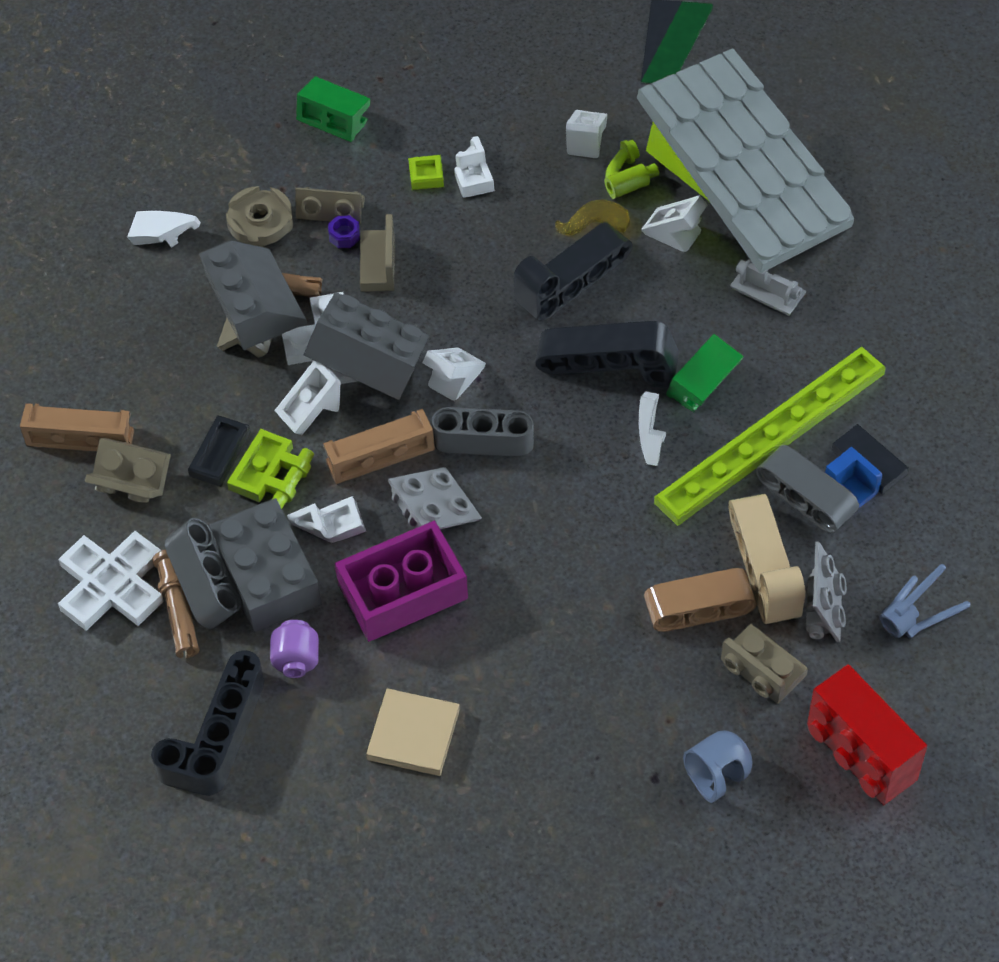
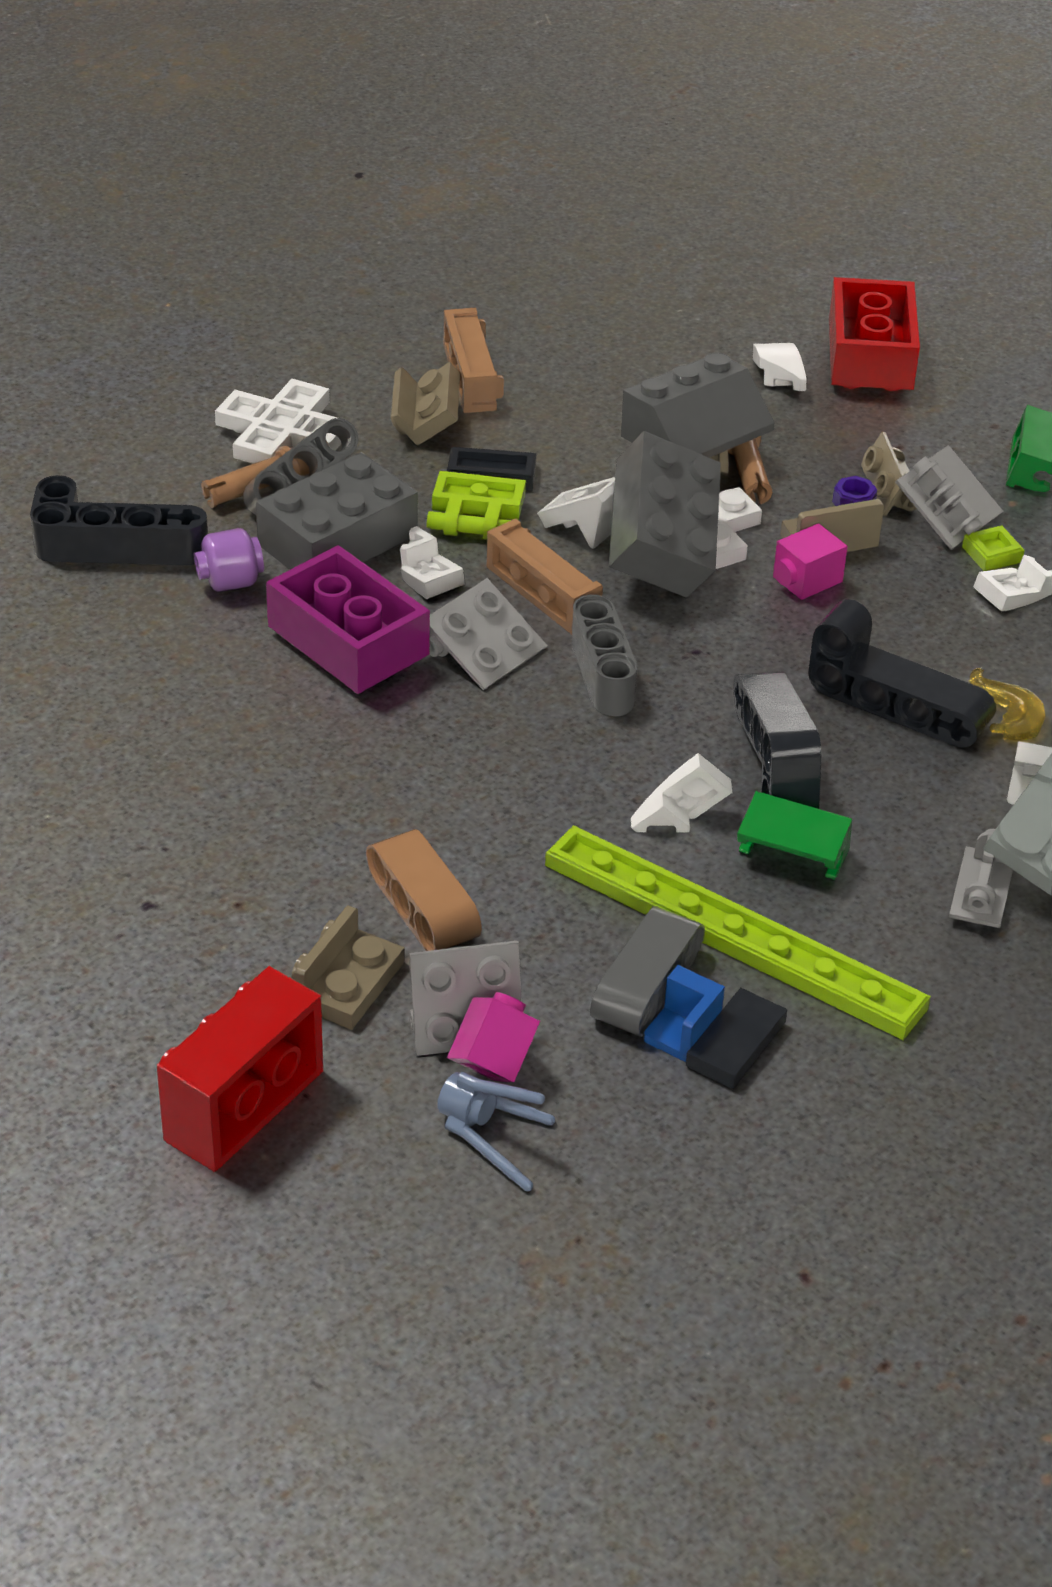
camera: 70 degrees right, 15 degrees down
dark tan plate [226,186,293,247] -> none
tan tile [366,688,460,776] -> none
white slope [422,347,486,401] -> none
sand blue helmet [683,730,753,803] -> none
tan beam [729,494,805,624] -> none
none -> dark pink brick [447,992,540,1083]
none -> dark pink brick [773,523,848,600]
none -> red brick [829,277,920,391]
none -> light grey hinge [895,445,1004,550]

